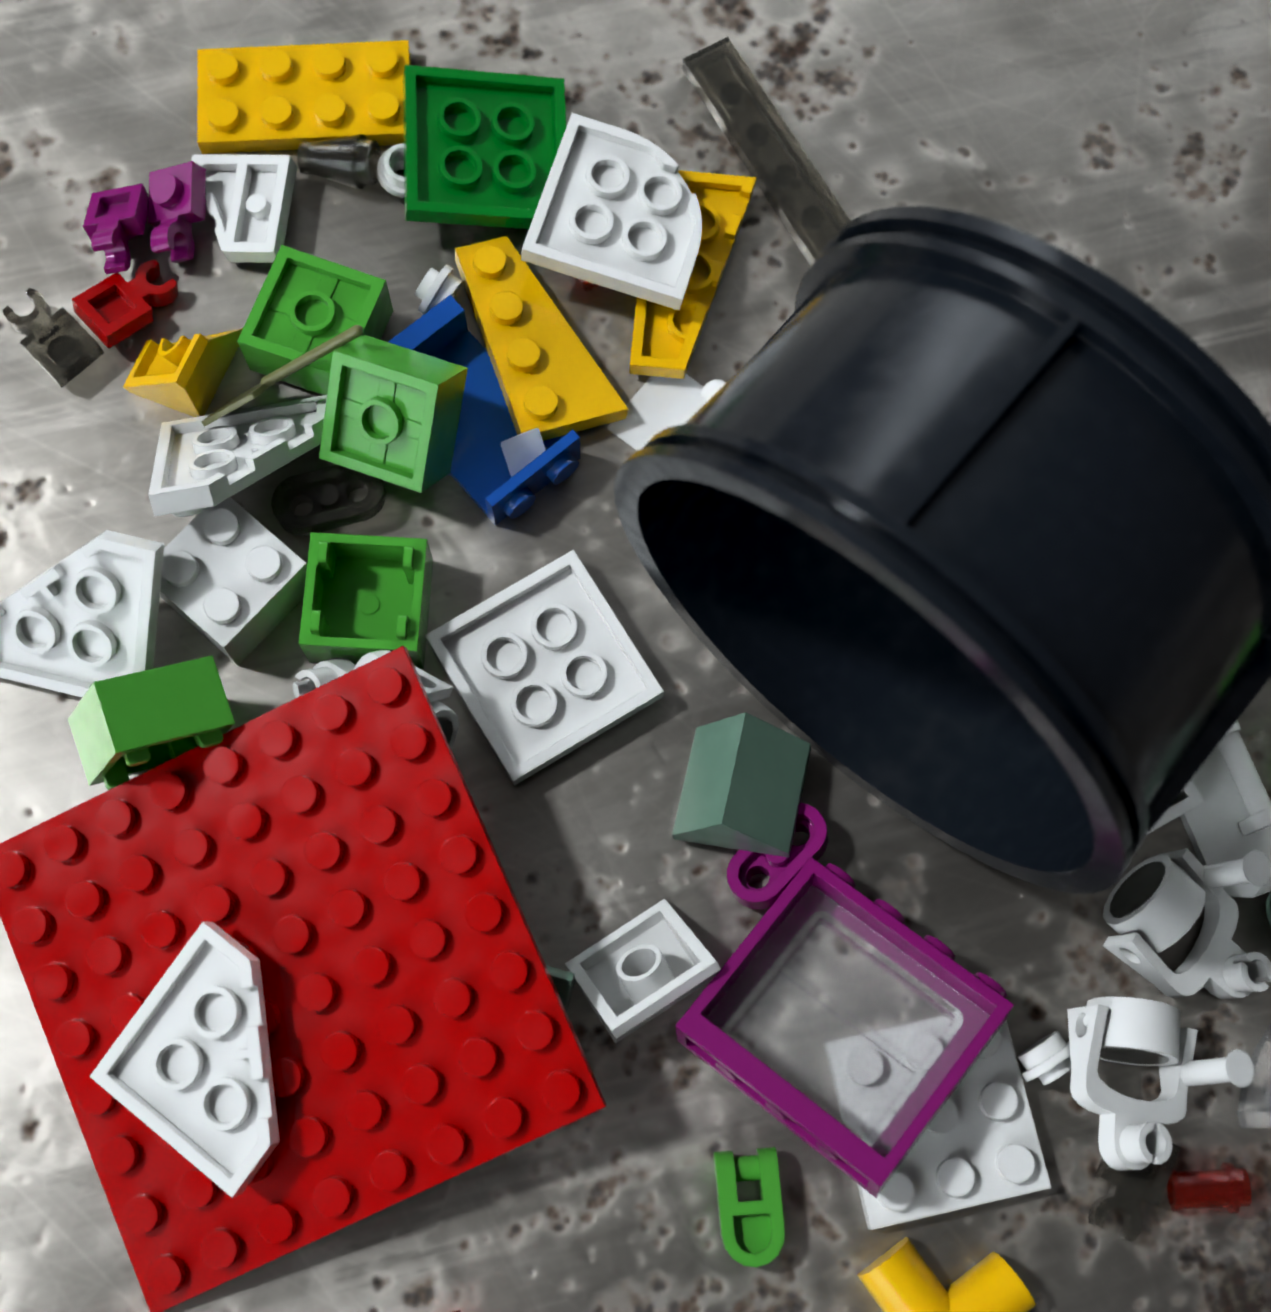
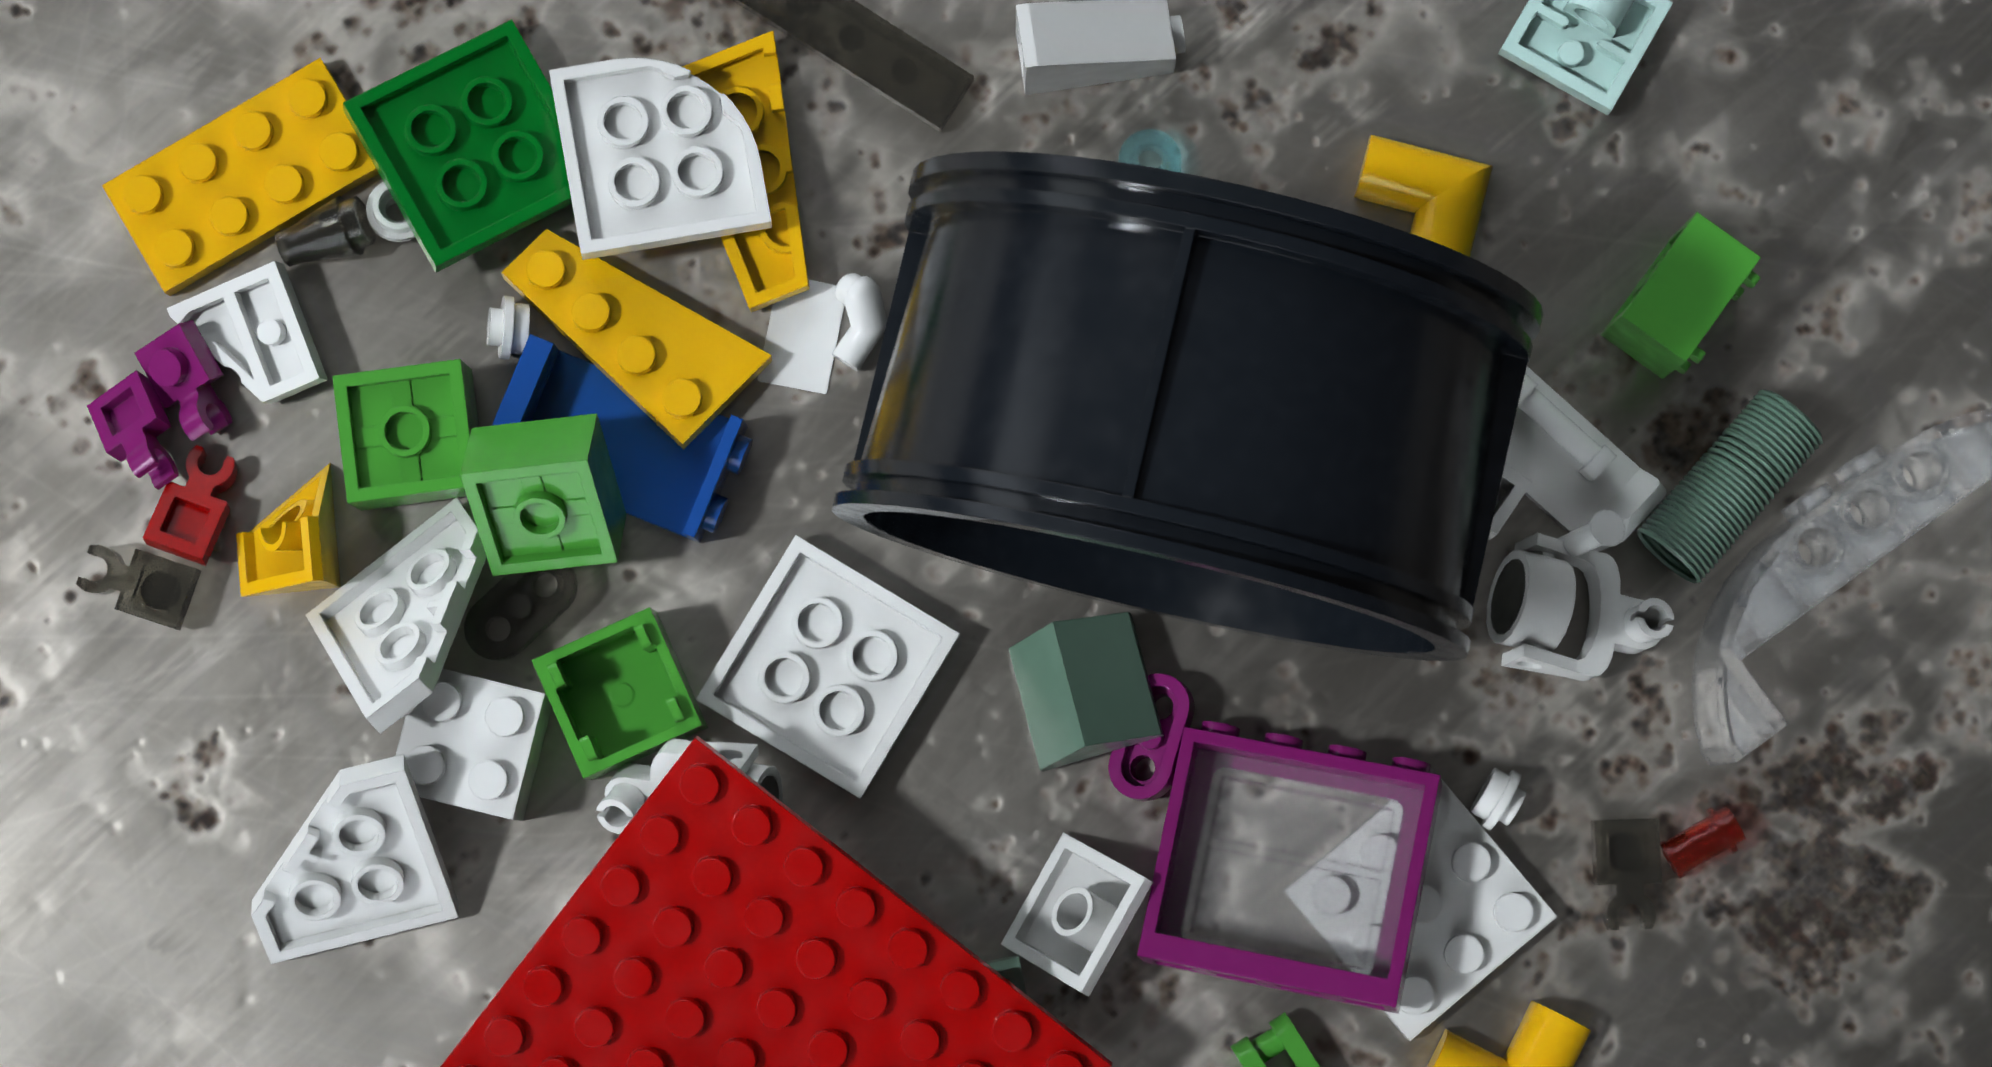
camera: 20 degrees left, 10 degrees up
bright green container [68,655,235,790] -> none
olive piece [201,325,363,427] -> none
white sticker [500,428,546,477] -> none
white piece [1067,996,1255,1171] -> none

